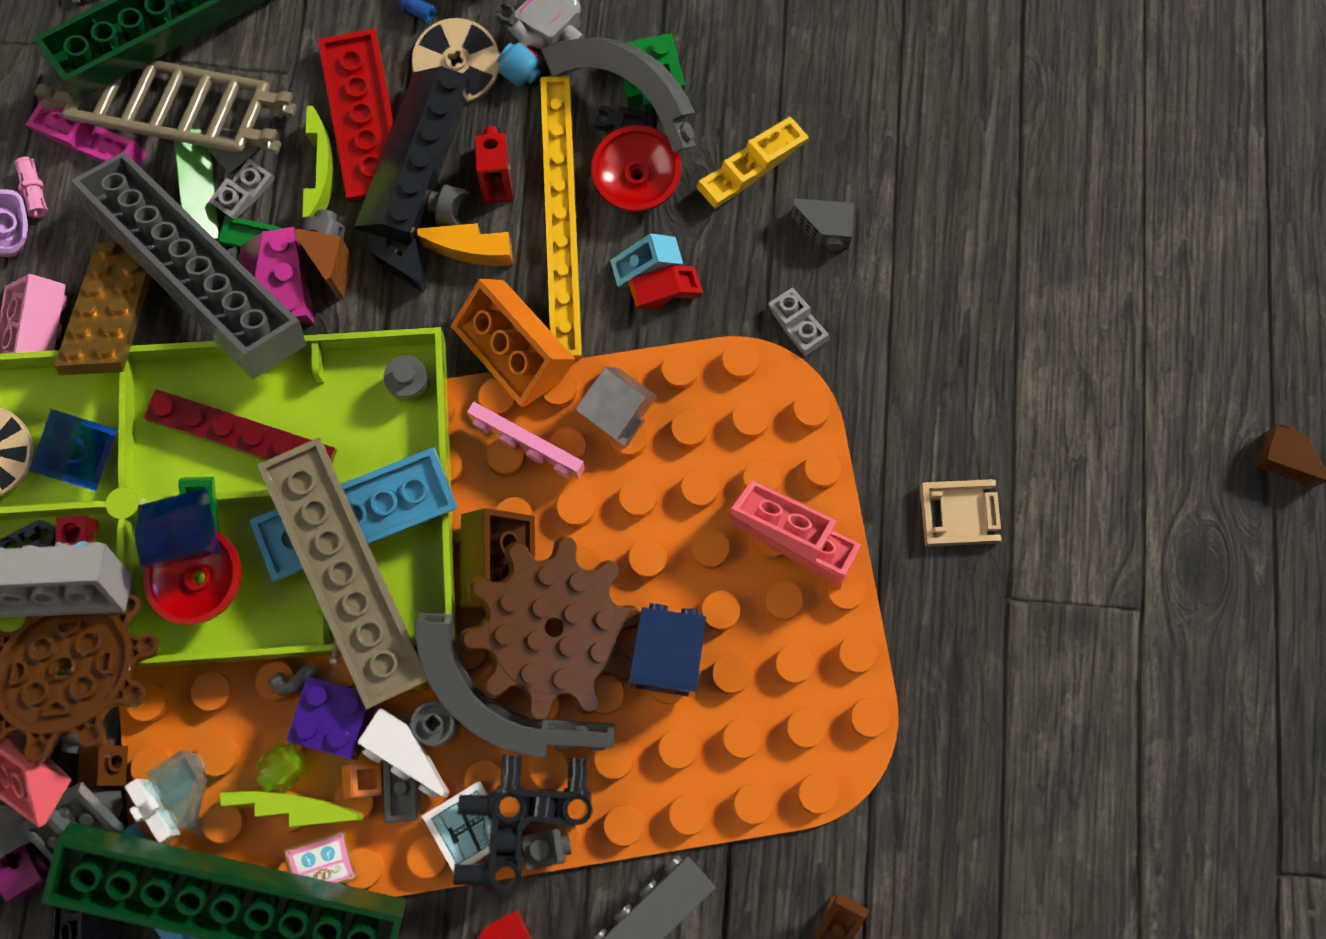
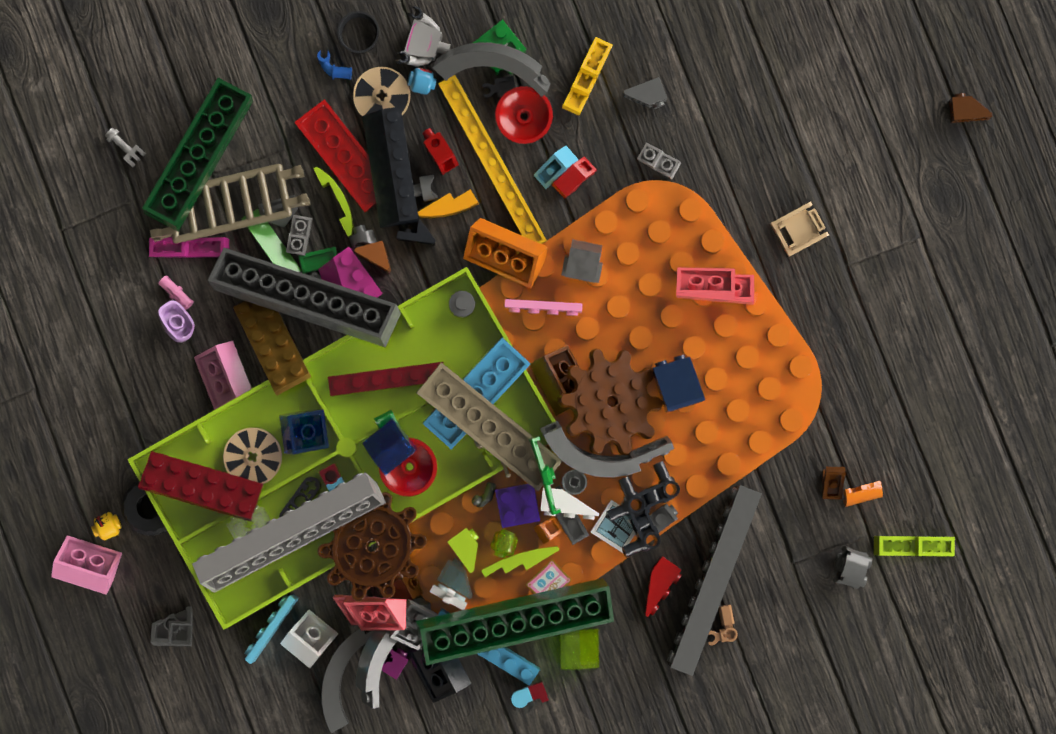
camera: 25 degrees left, 10 degrees up
none -> lime slope [448,528,479,573]
none -> green plate [529,436,561,515]

